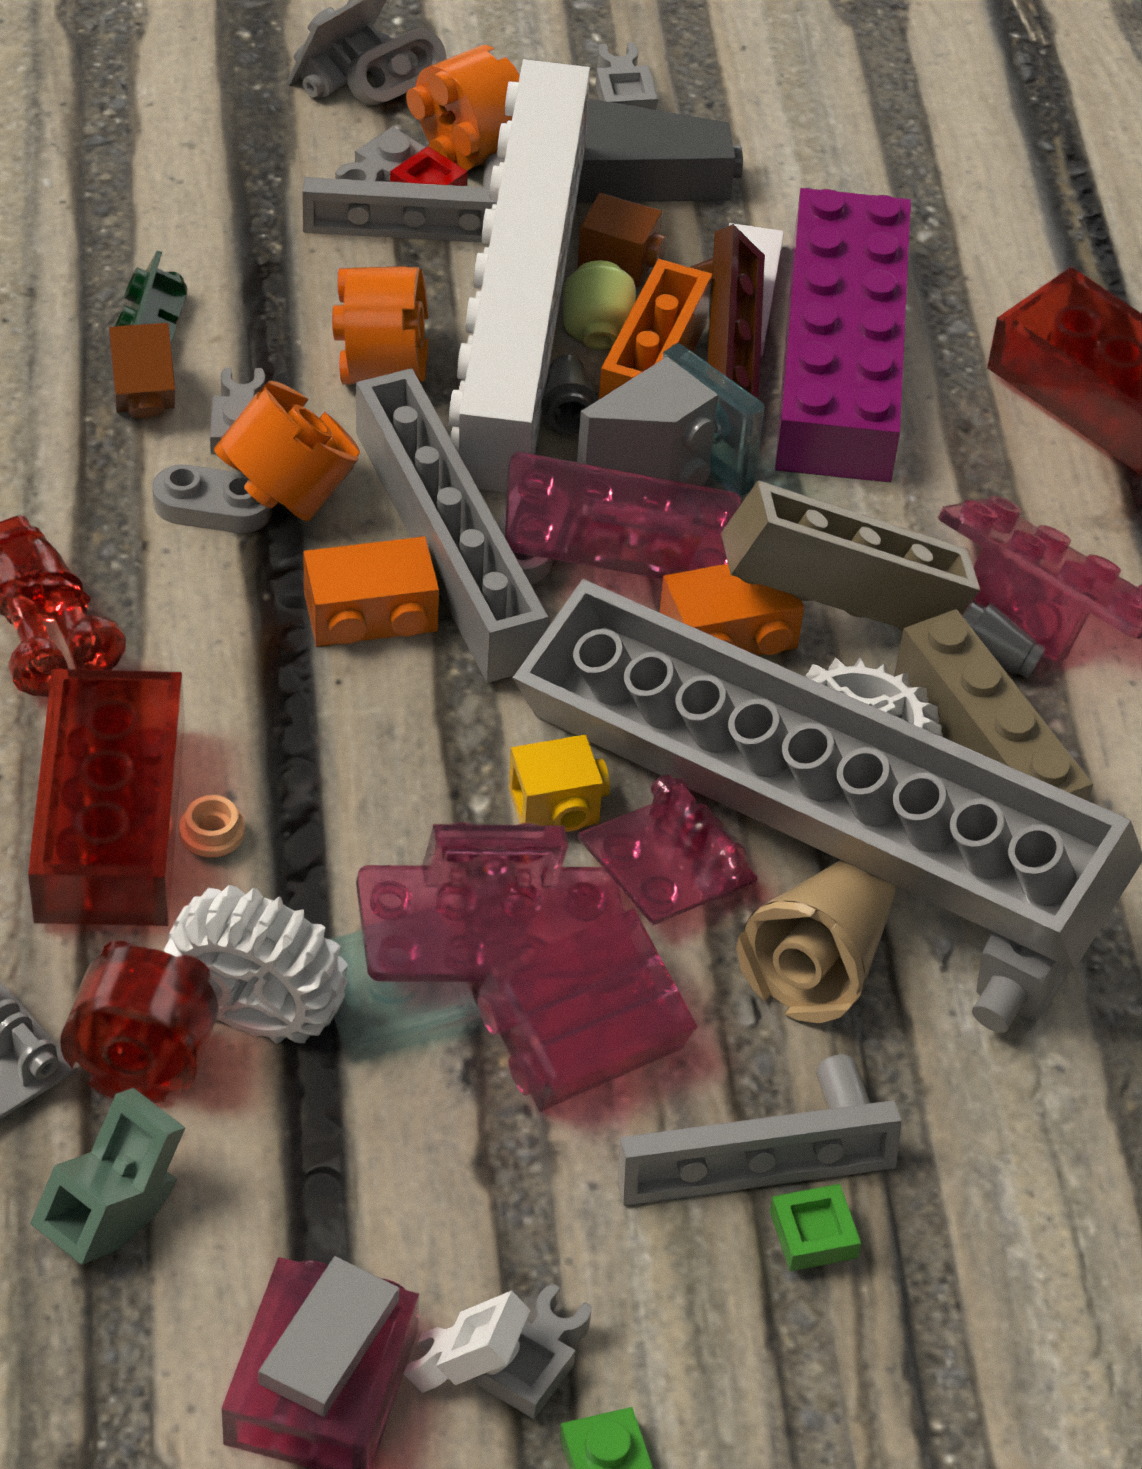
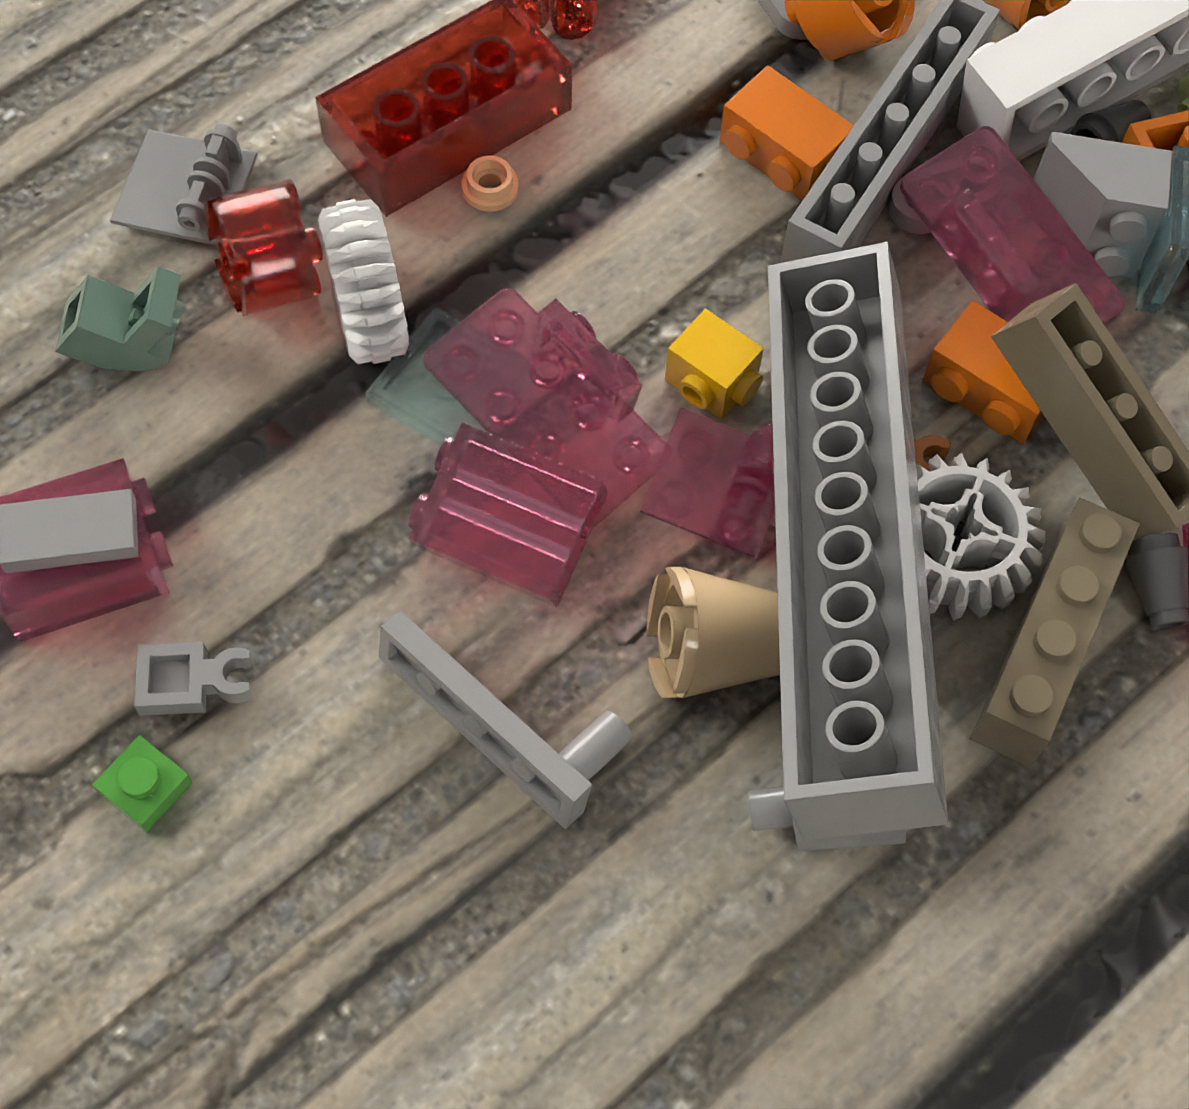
camera: 55 degrees right, 15 degrees up
white plate [403,1290,531,1393] -> none
bright green plate [770,1184,861,1272] -> none

